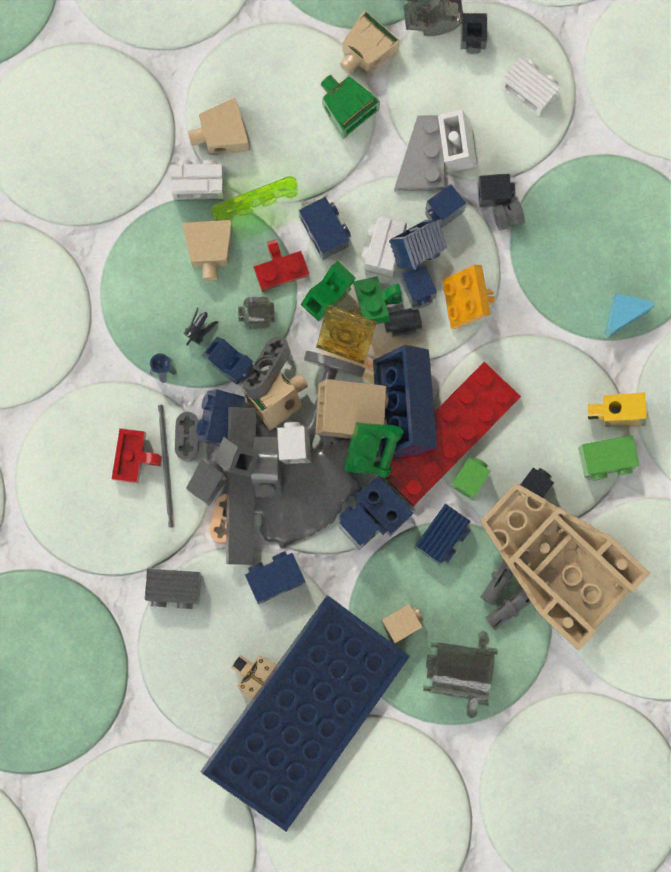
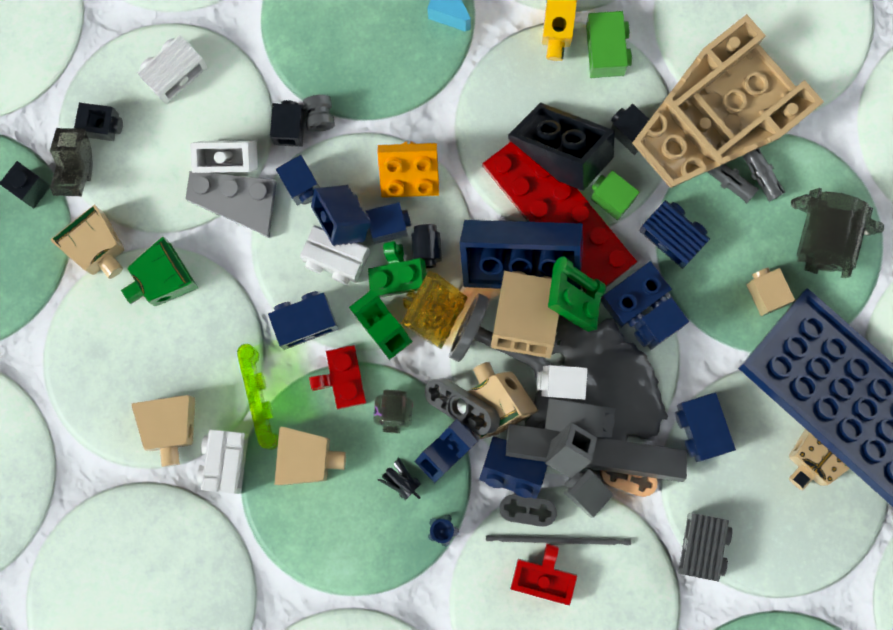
camera: 75 degrees left, 0 degrees up
none -> black slope [508,102,615,191]

